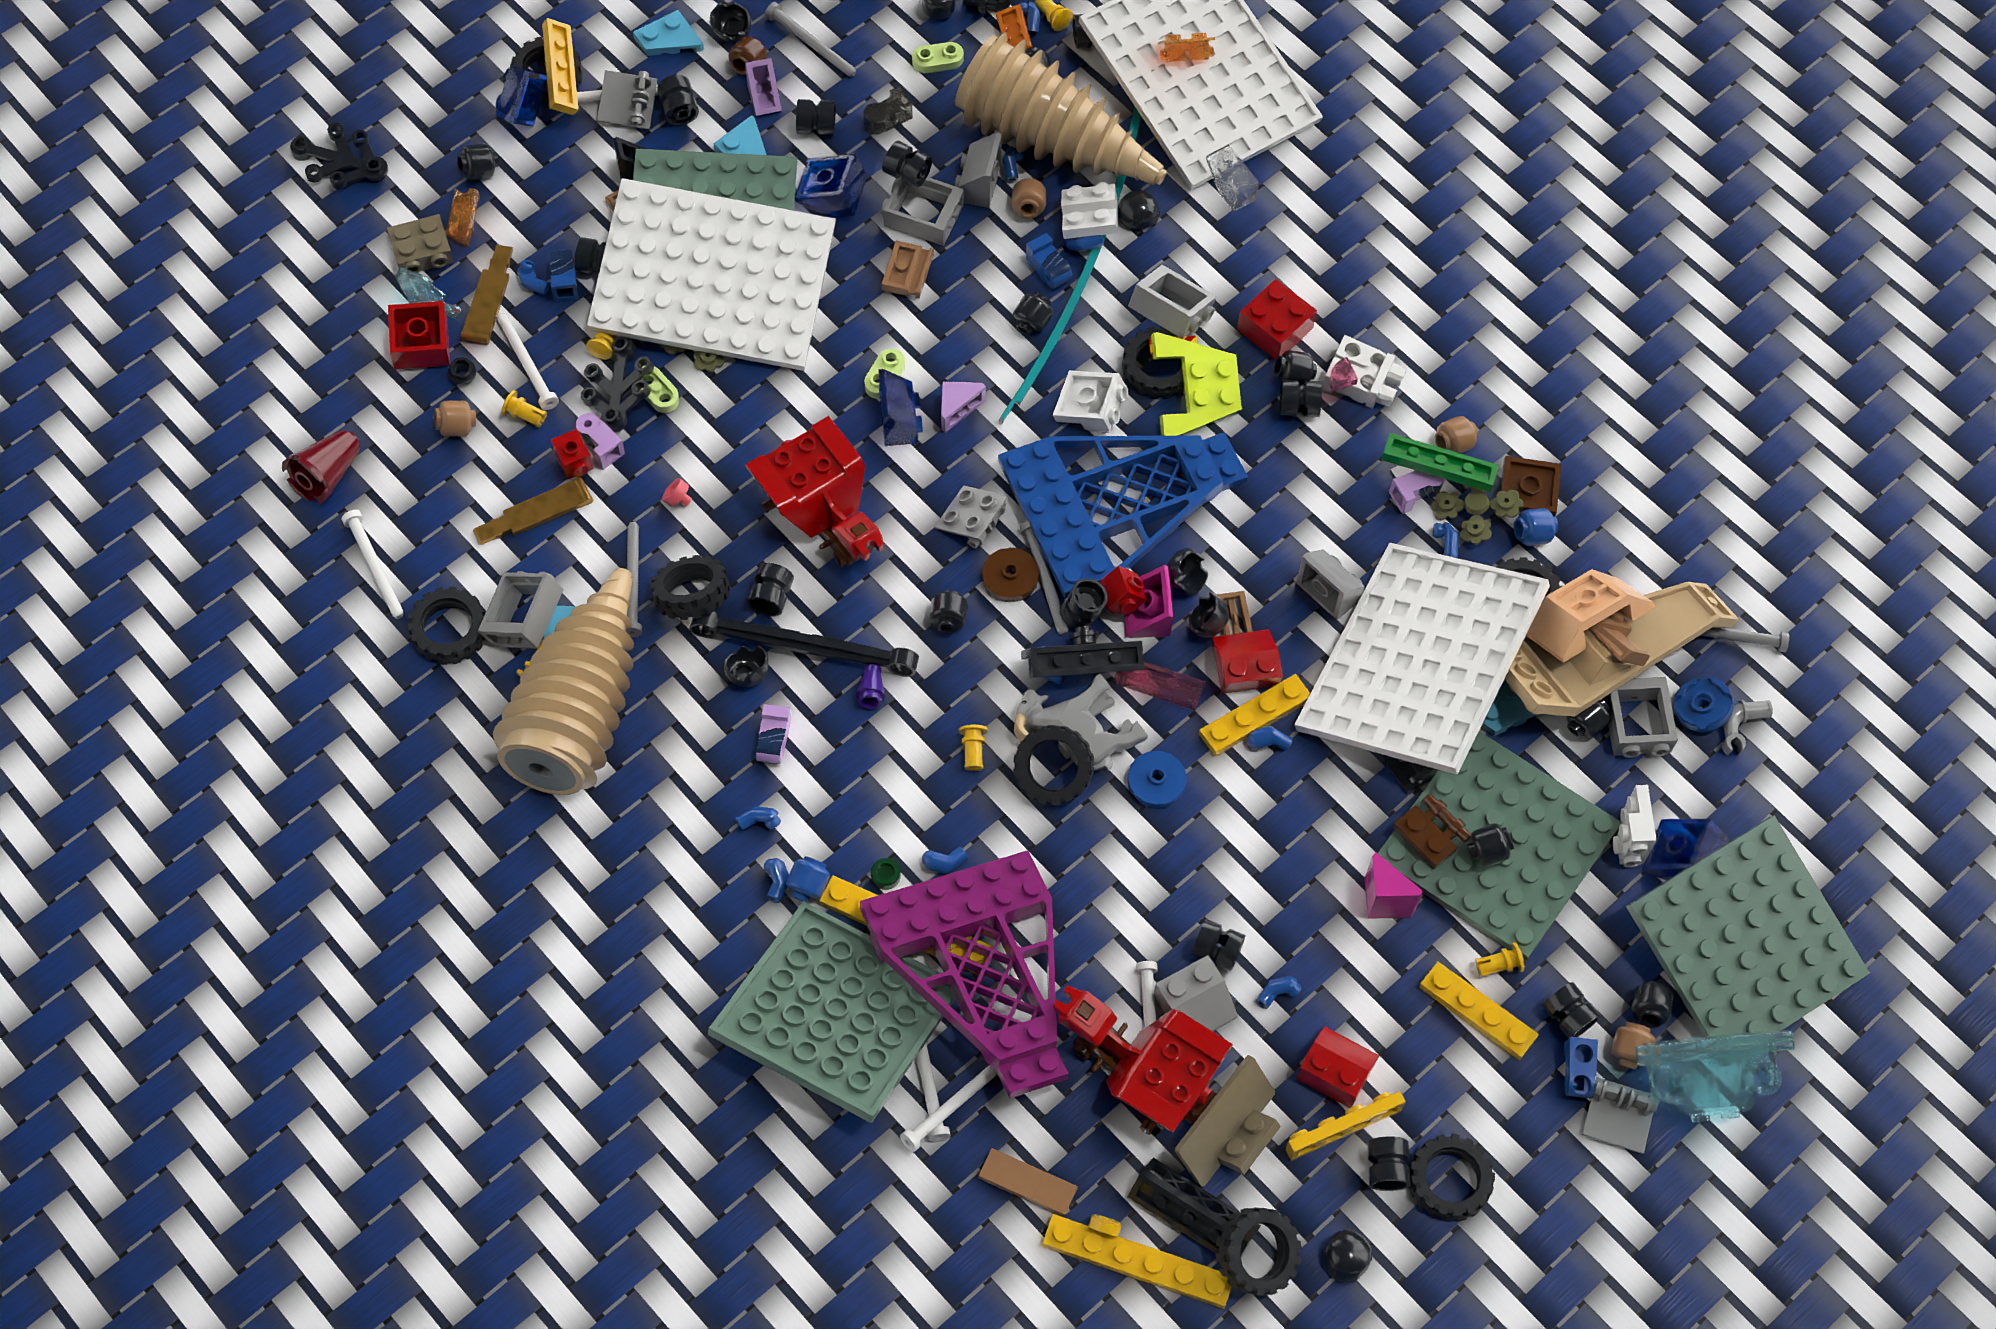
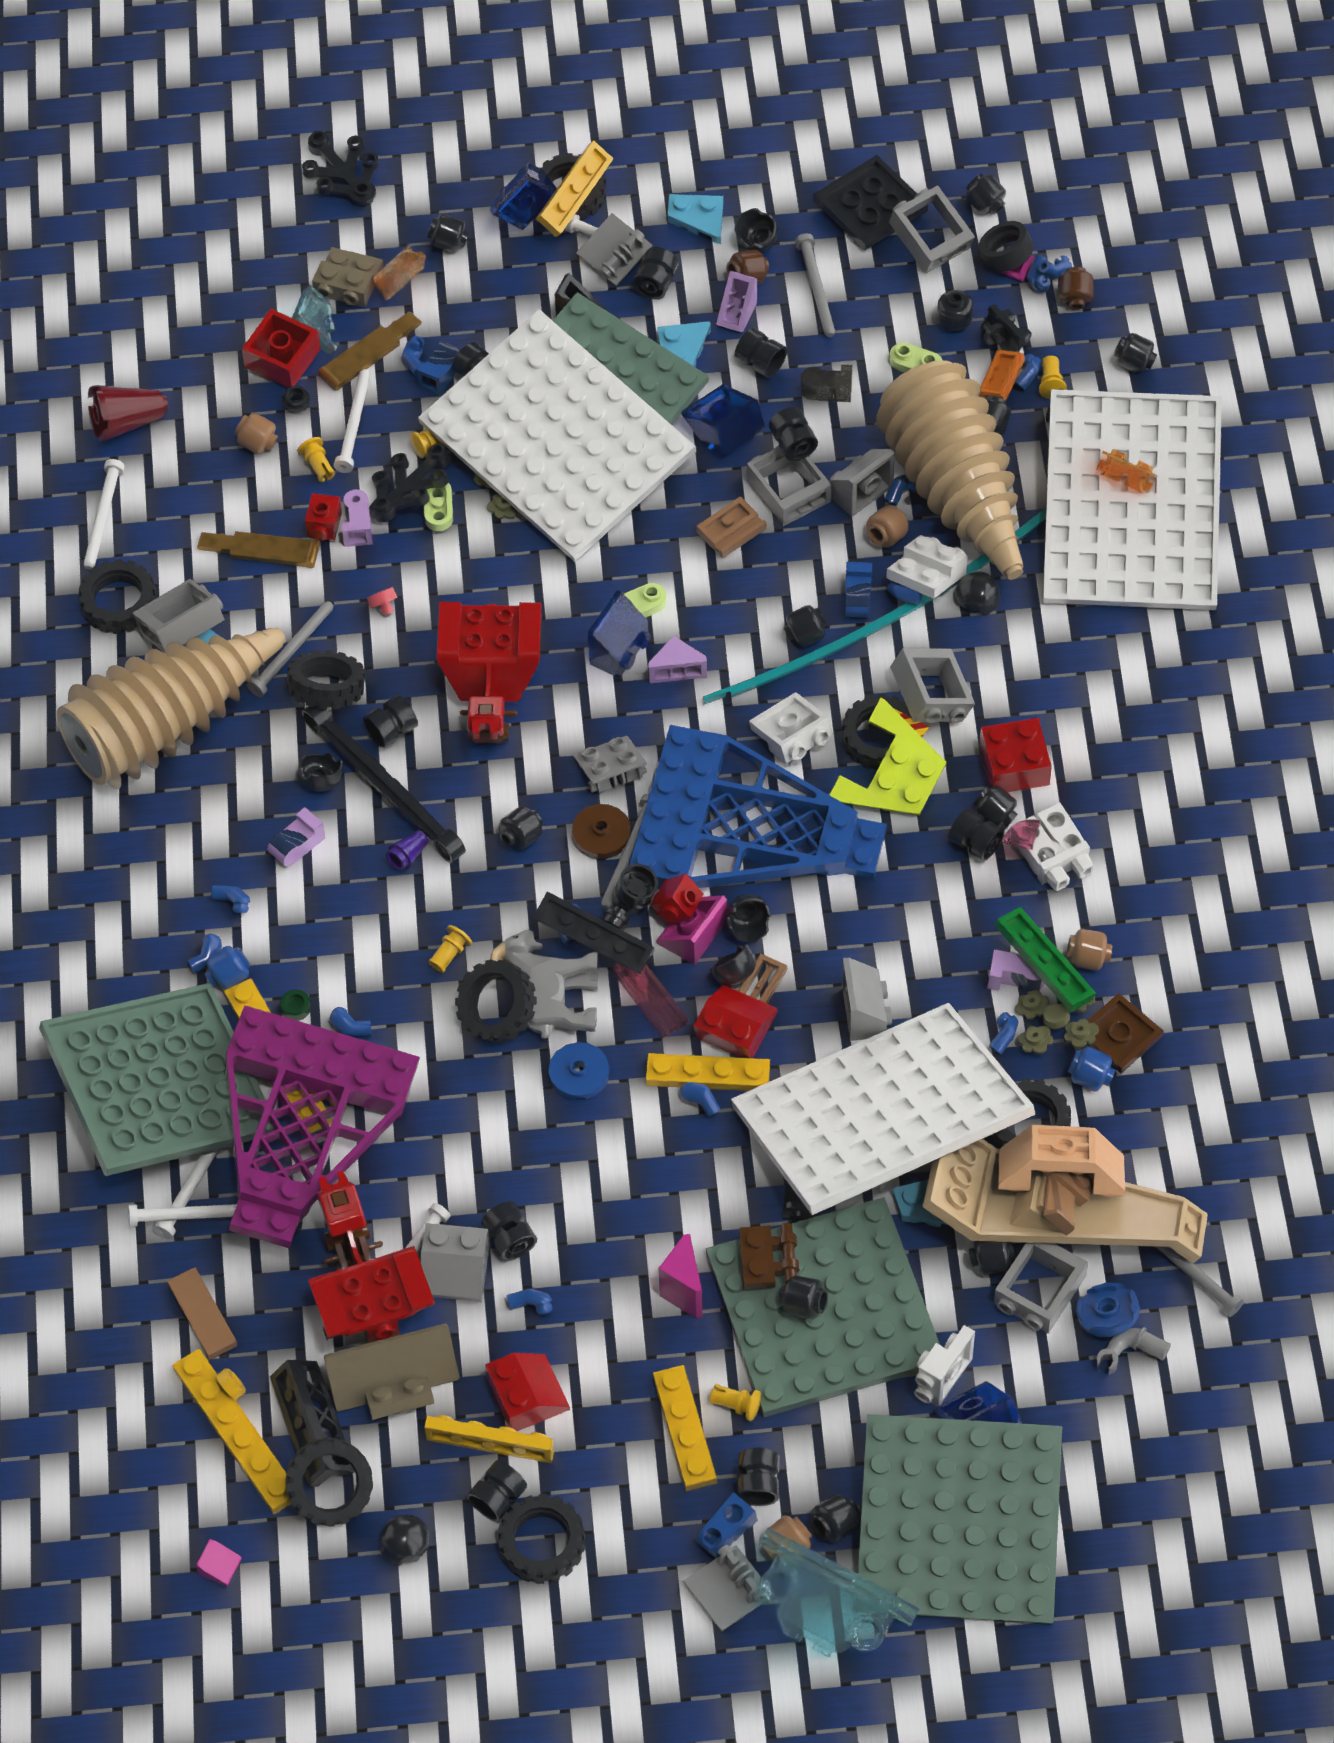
camera: 40 degrees right, 5 degrees down
clear slope [1206,144,1259,212] -> none

